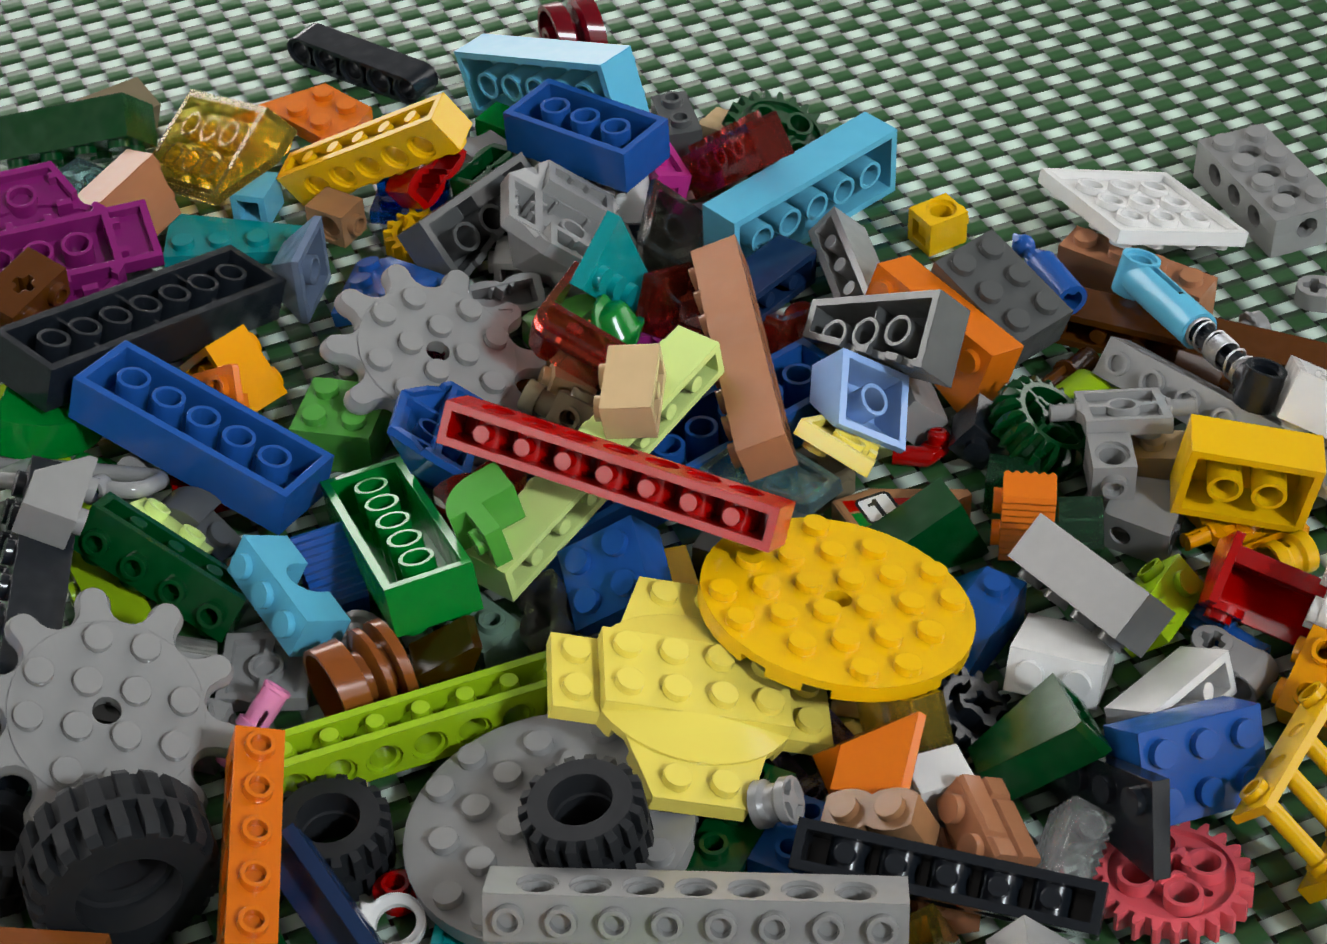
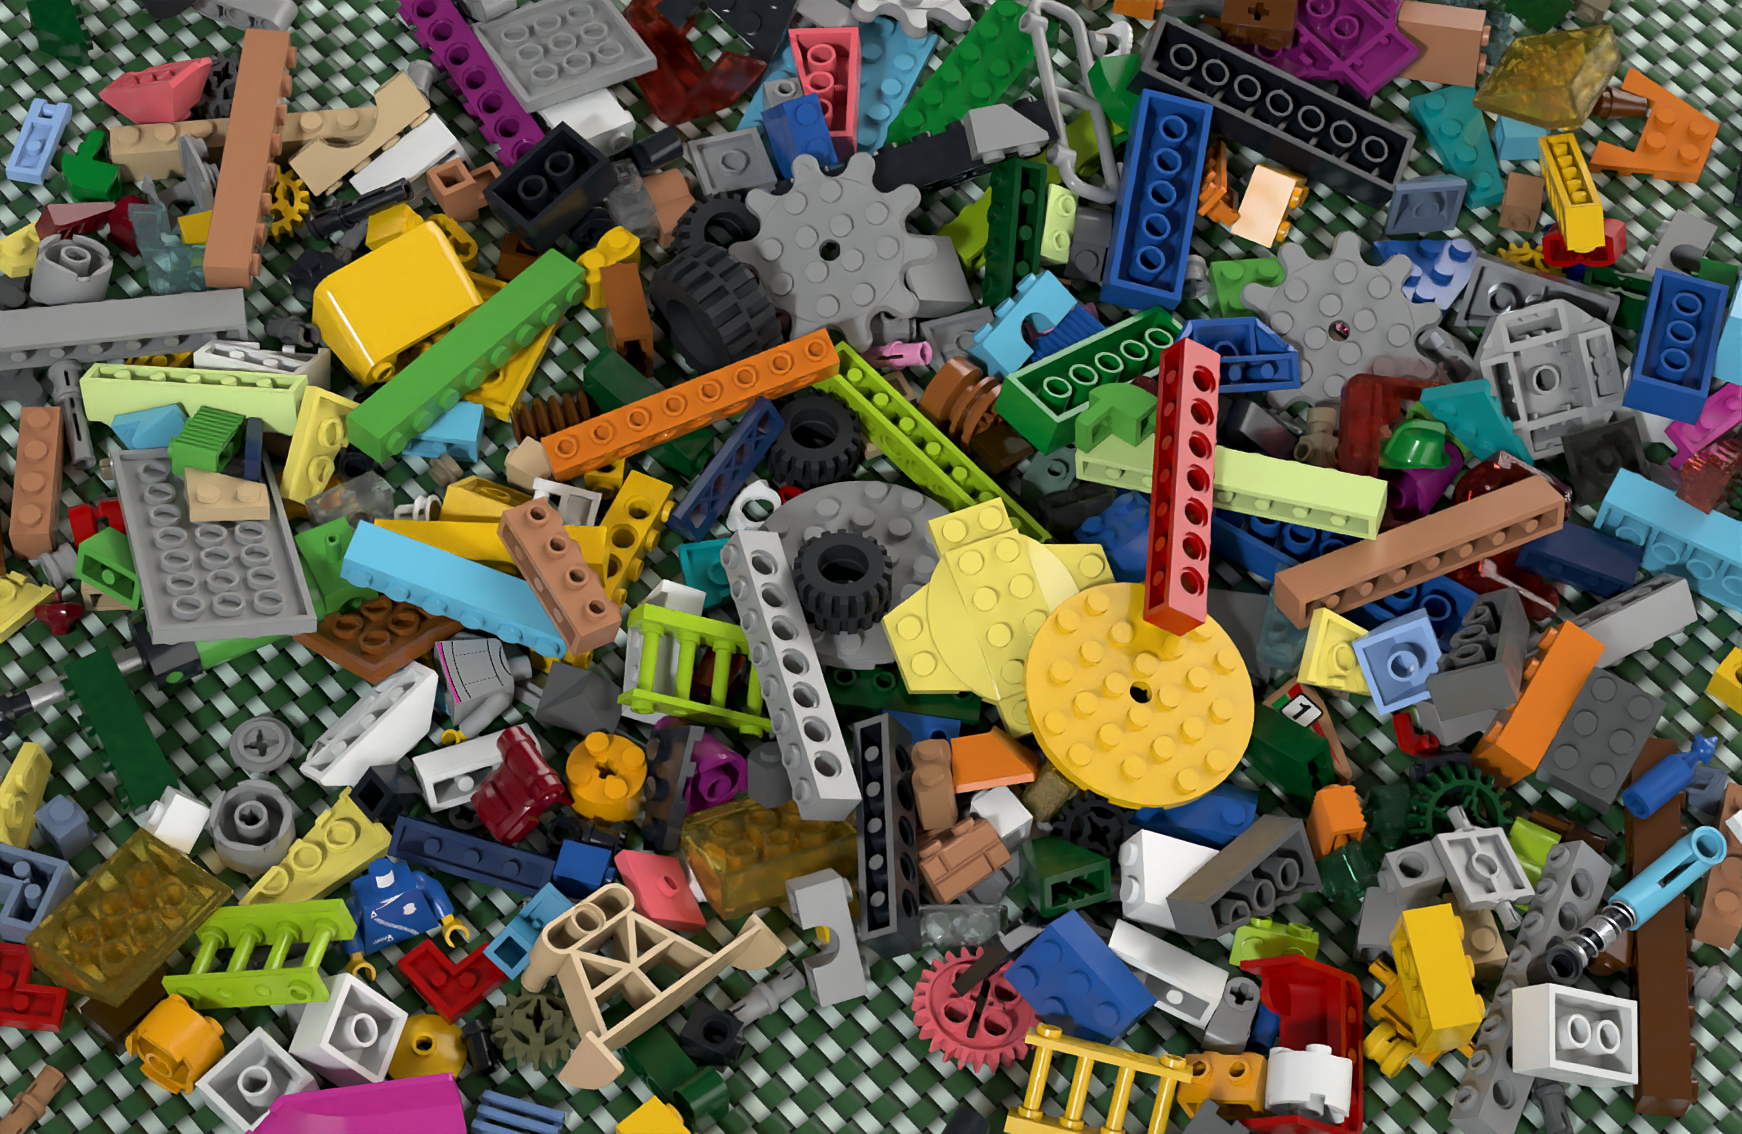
camera: 65 degrees right, 15 degrees up
tan brick [593,343,666,439] -> none
light grey wheel [747,775,805,830] -> none

